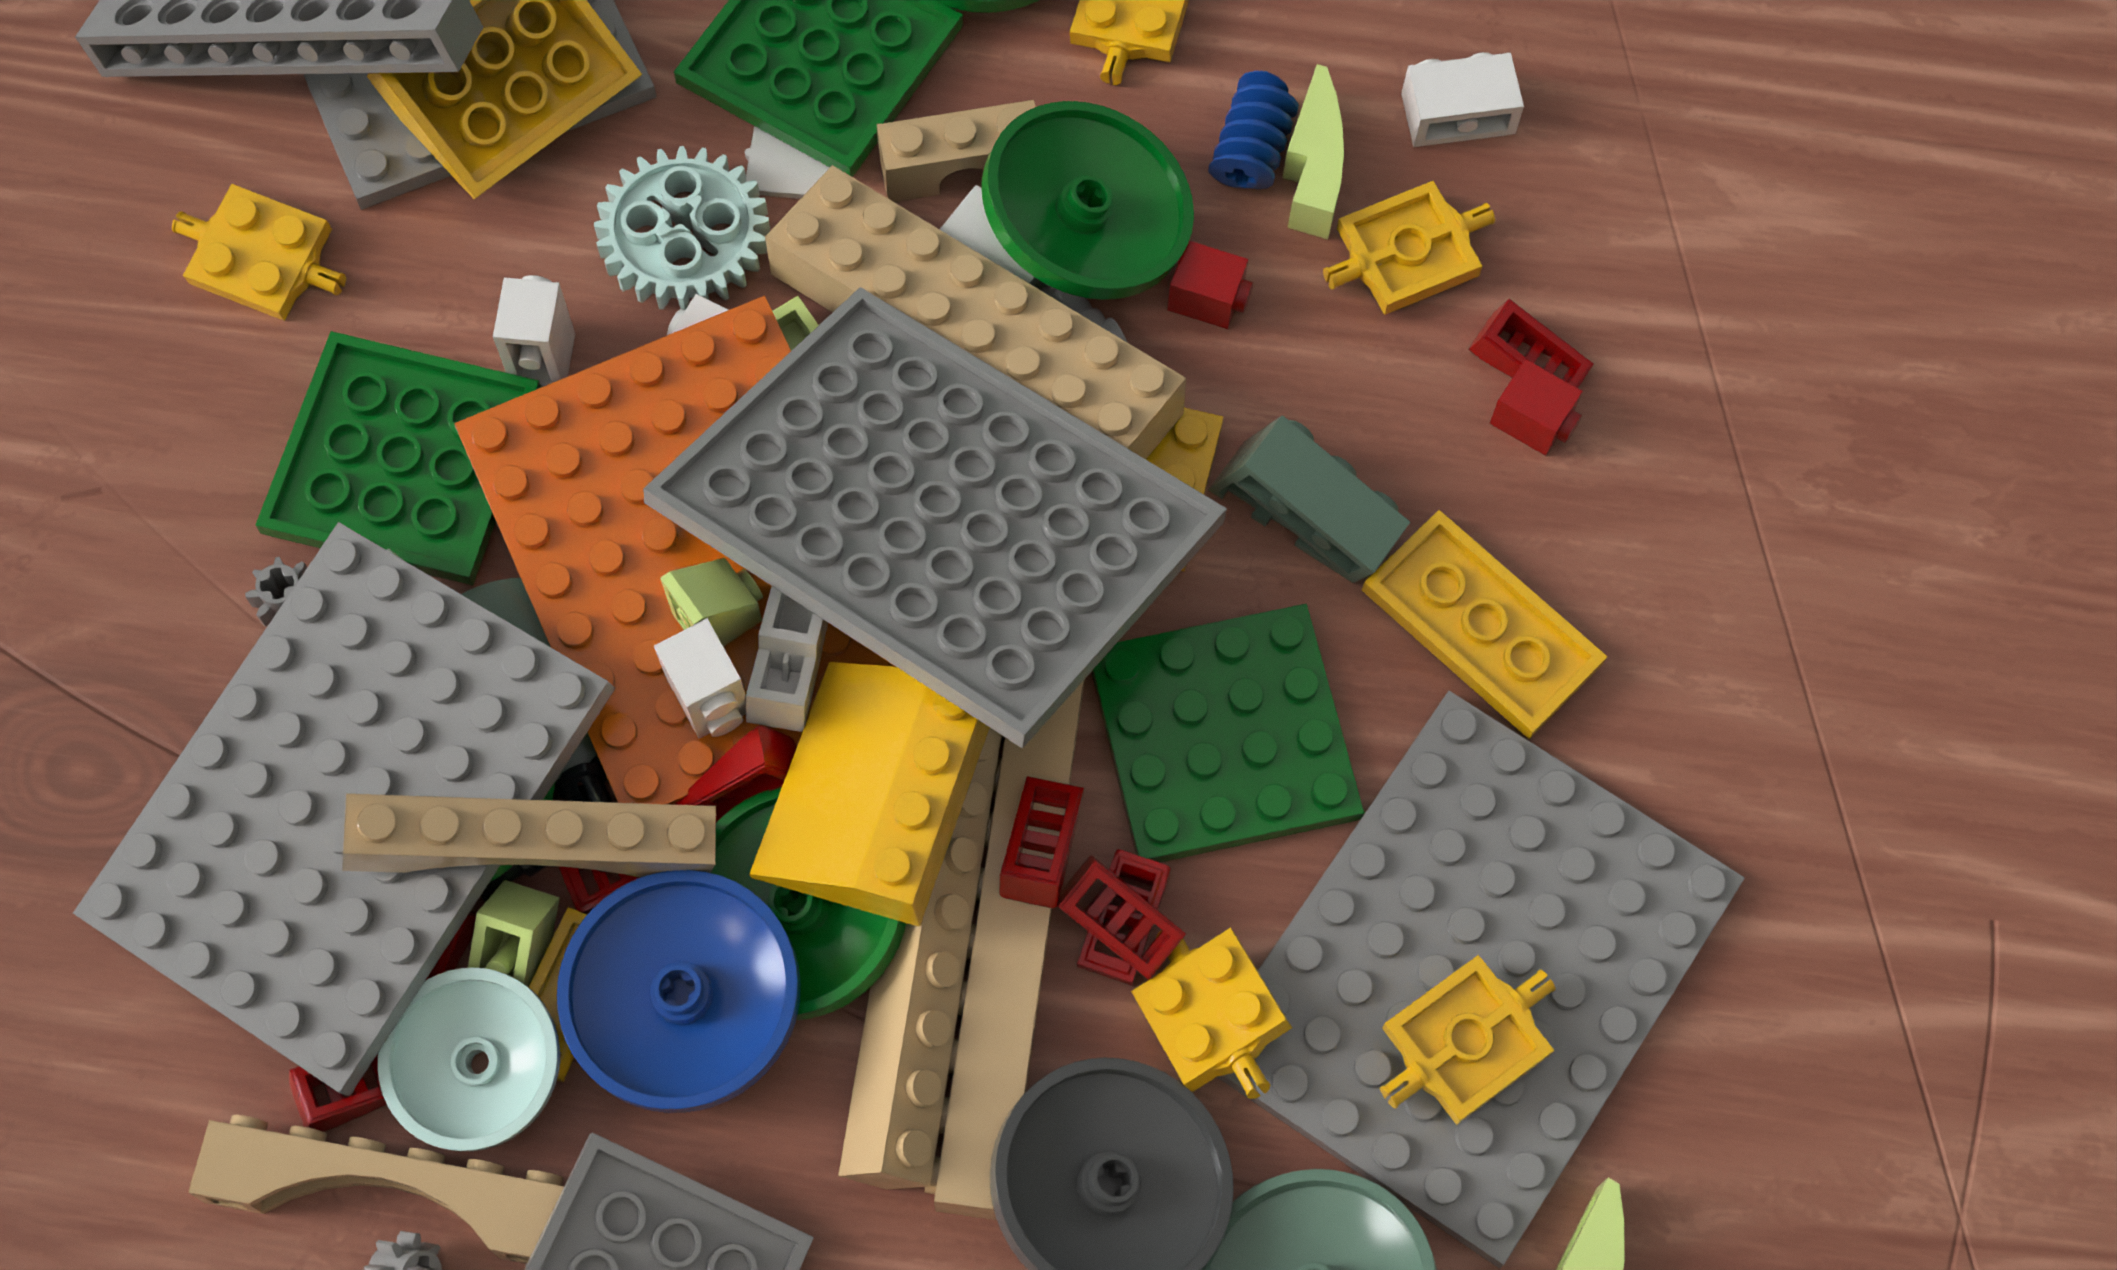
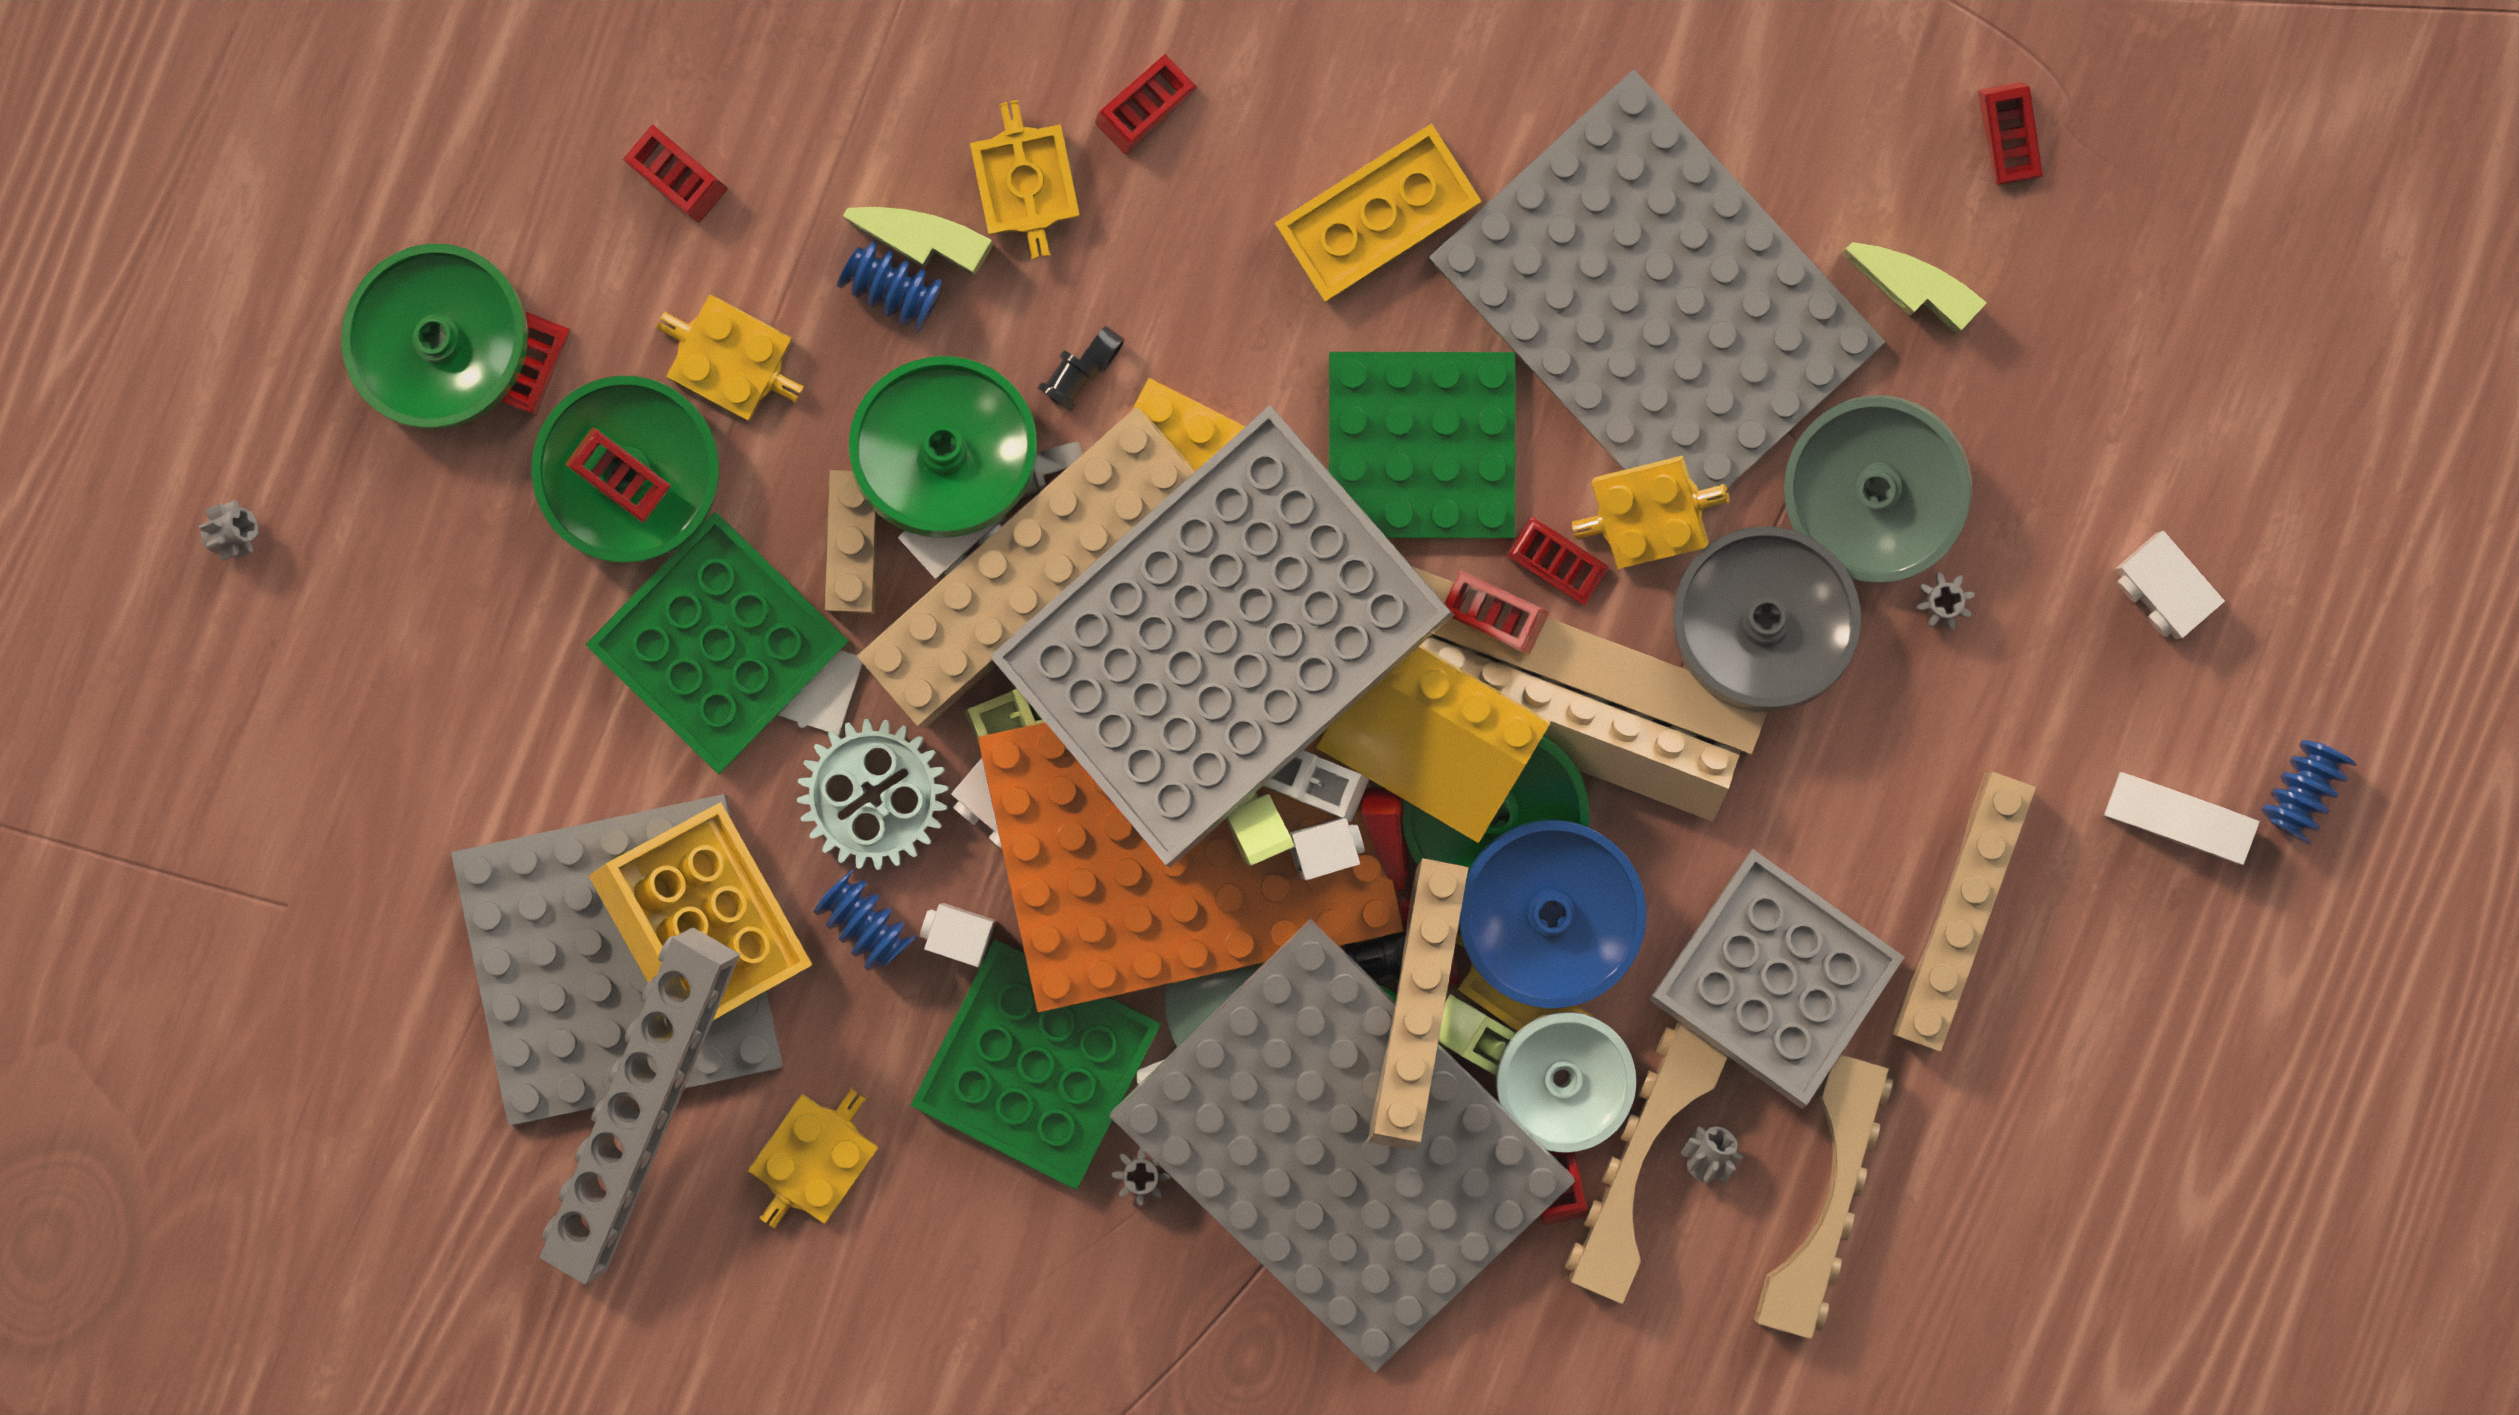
camera: 80 degrees left, 20 degrees up
red slope [1057,855,1186,980] -> none
red brick [1167,241,1254,329] -> none
sand green wedge [1208,415,1410,583] -> none
yellow plate [1380,954,1556,1125] -> none
white brick [1401,52,1524,147] -> none
red brick [1489,359,1583,456] -> none
none -> blue piece [813,869,917,971]
none -> black connector [1037,326,1125,412]

